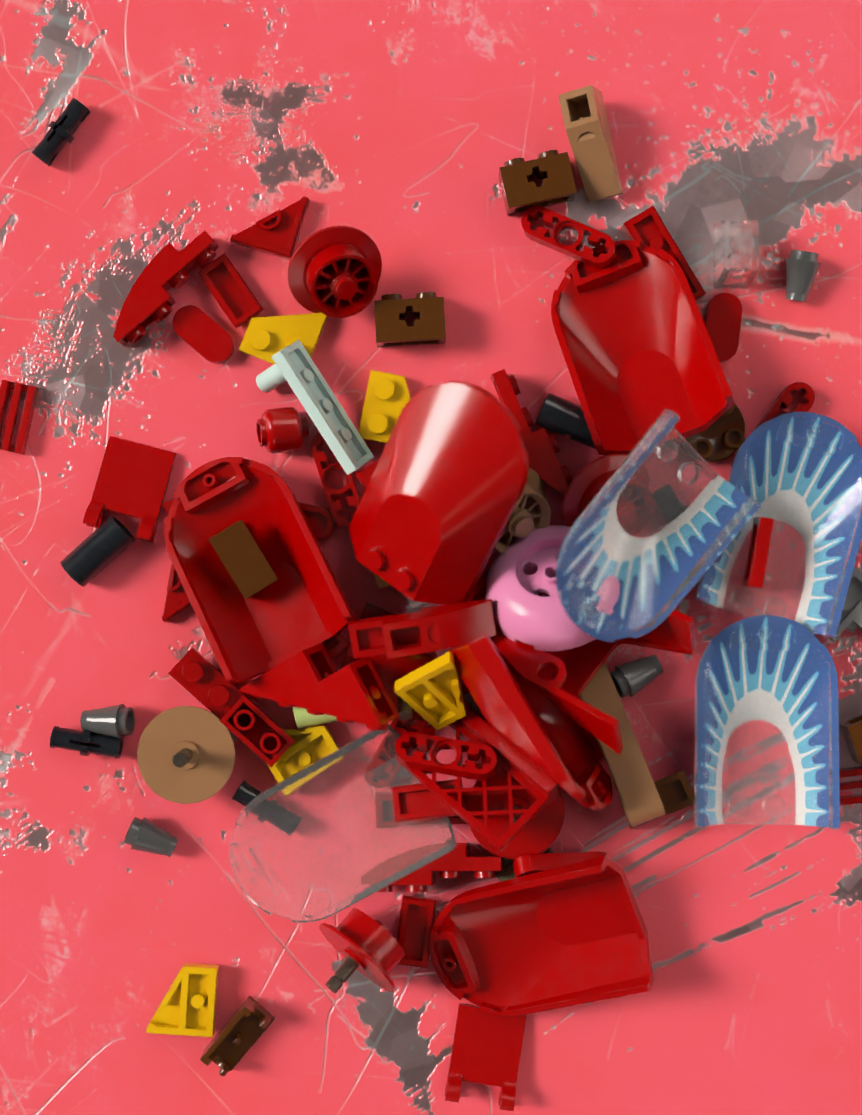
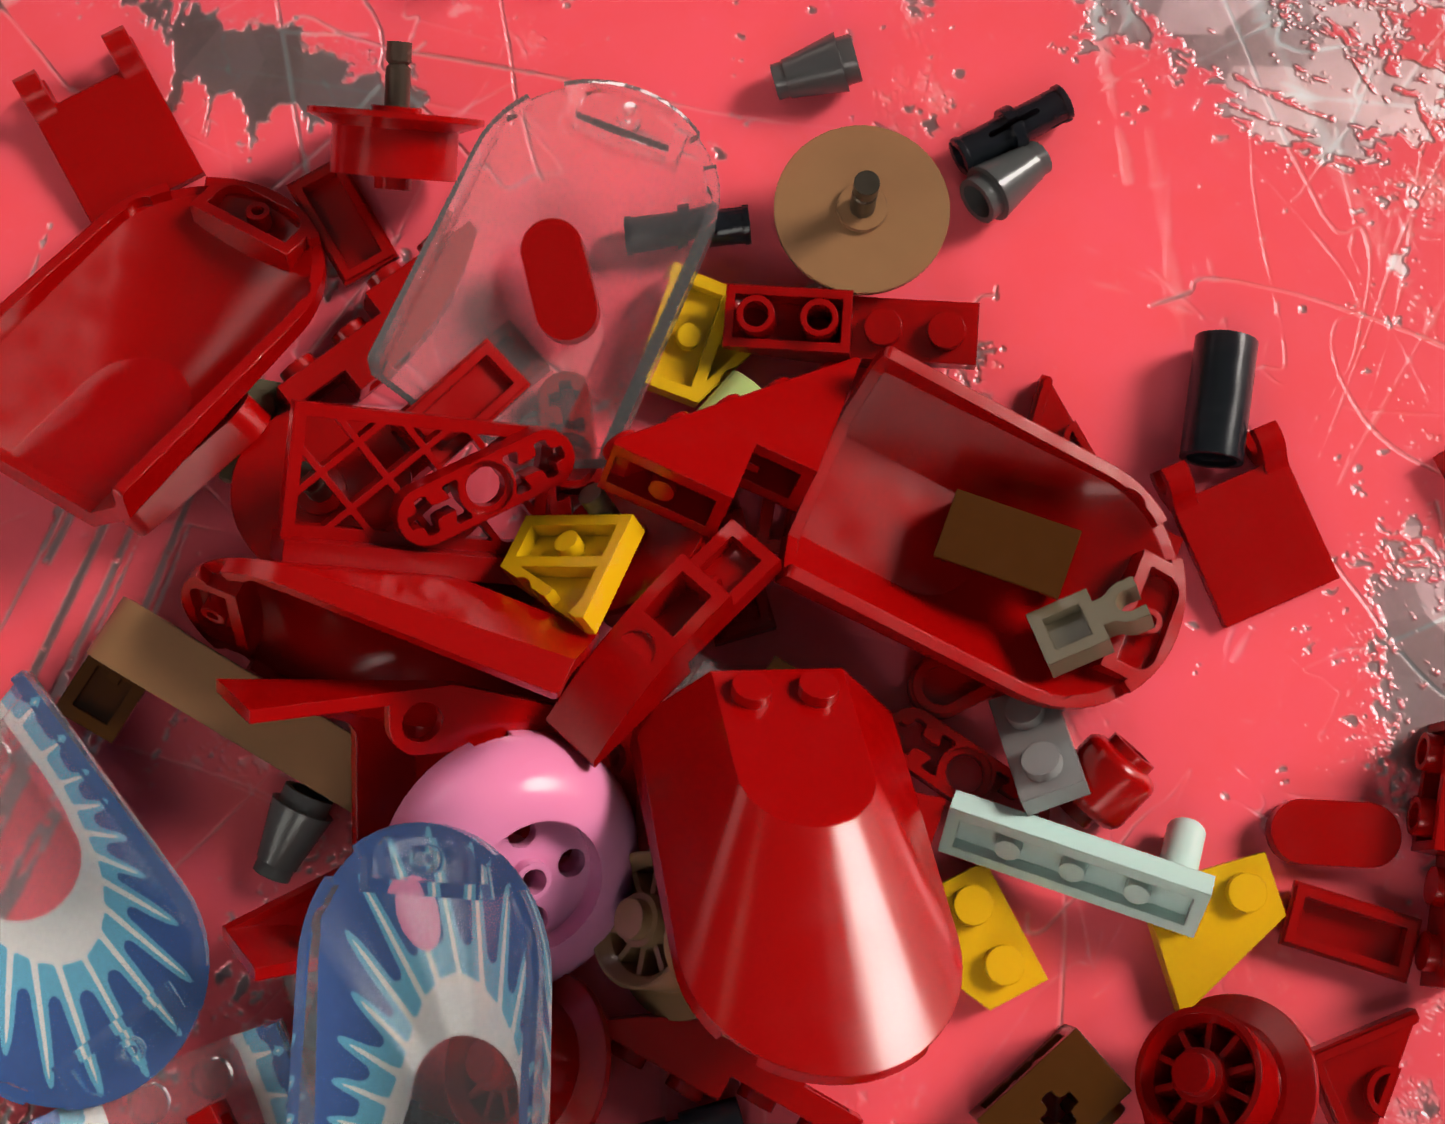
camera: 145 degrees right, 10 degrees down
none -> red tile [520,218,601,345]
none -> light grey hinge [988,694,1091,816]
none -> dark tan plate [1025,576,1155,678]

